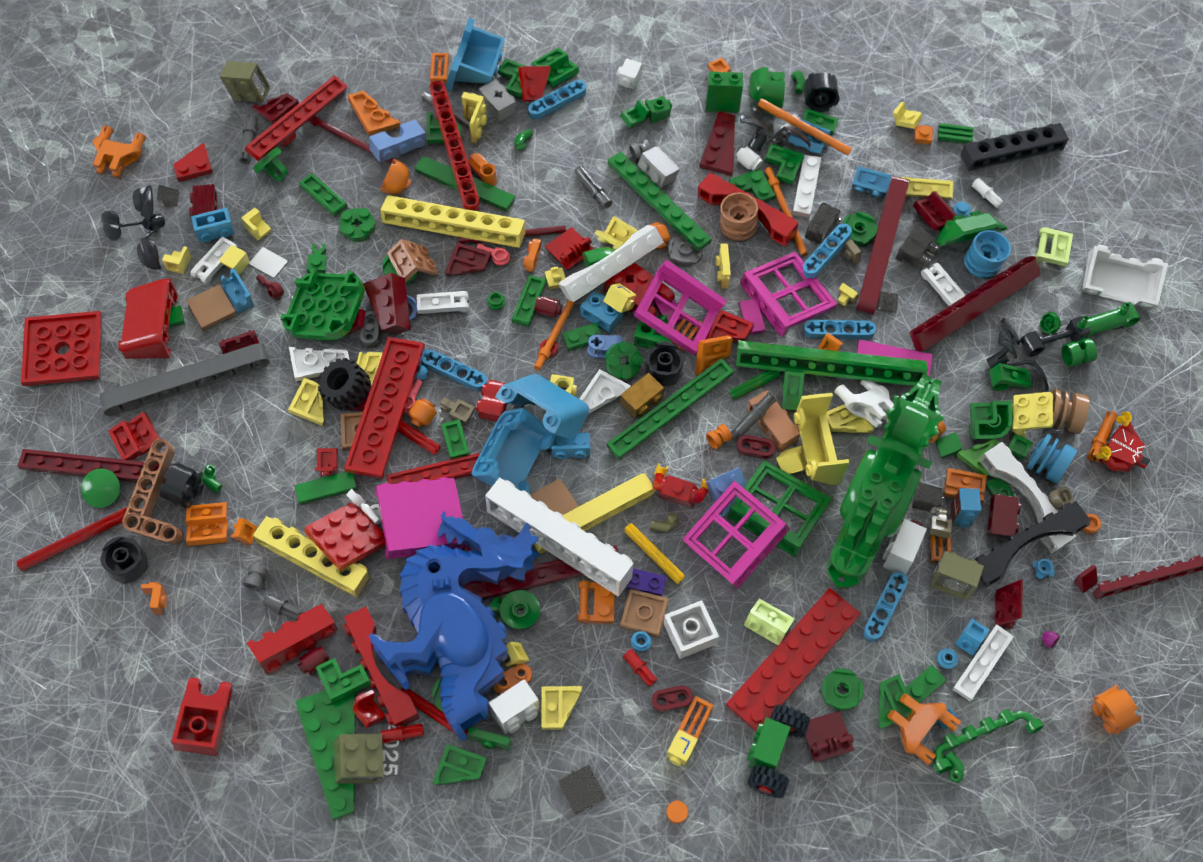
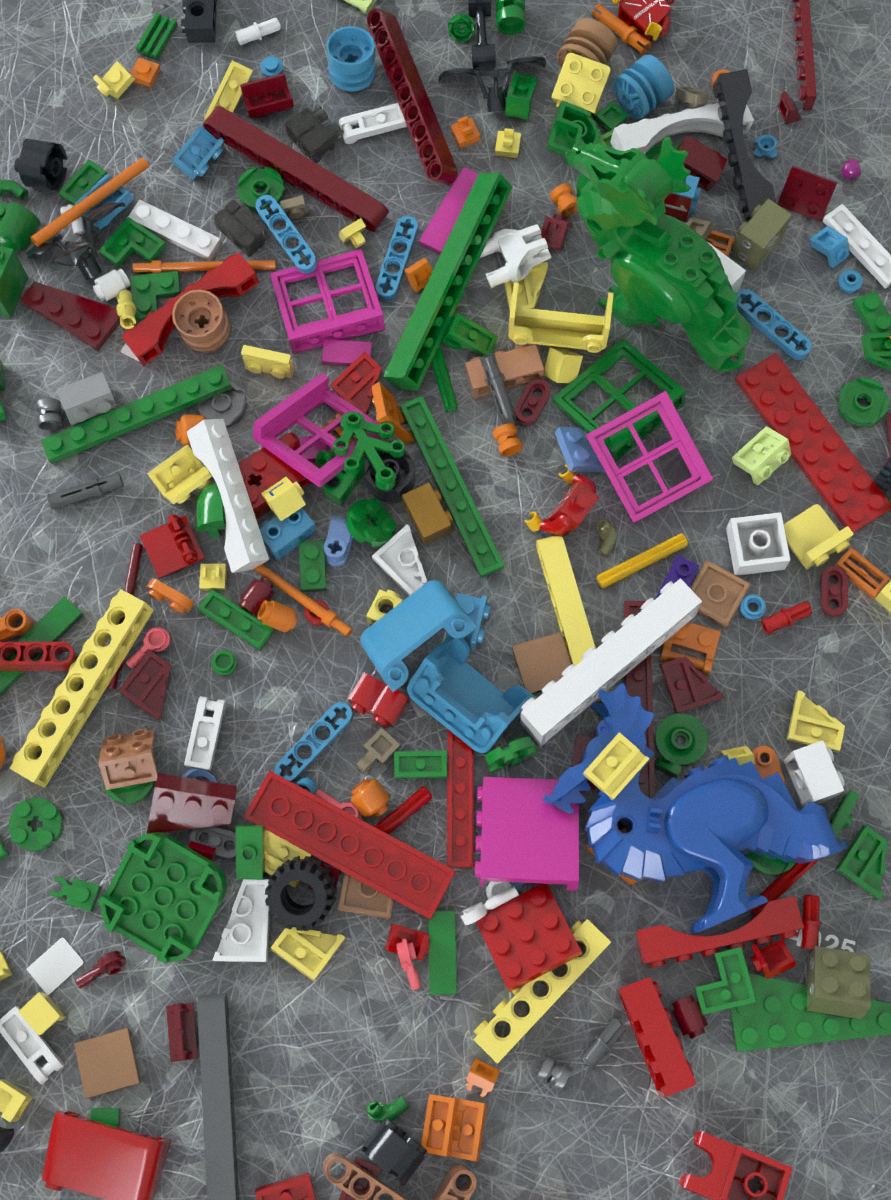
camera: 70 degrees left, 10 degrees up
dark azure hinge [221,268,254,314] -> none
clear smoke plate [878,291,898,313] -> none
green wedge [934,210,1008,246] -> none
none -> light yellow pin [116,290,136,329]
none -> green plate [236,824,265,880]
none -> orange brick [257,600,298,633]
none -> green plant [333,412,405,490]
none -> coral plate [396,939,421,990]
none -> orange tile [450,116,481,149]
none -> green plate [485,736,539,773]
none -> light yellow tile [495,128,521,158]
none -> light yellow plate [583,732,649,801]
none -> dark red wing [659,656,724,714]
none -> light yellow bracket [783,504,854,570]

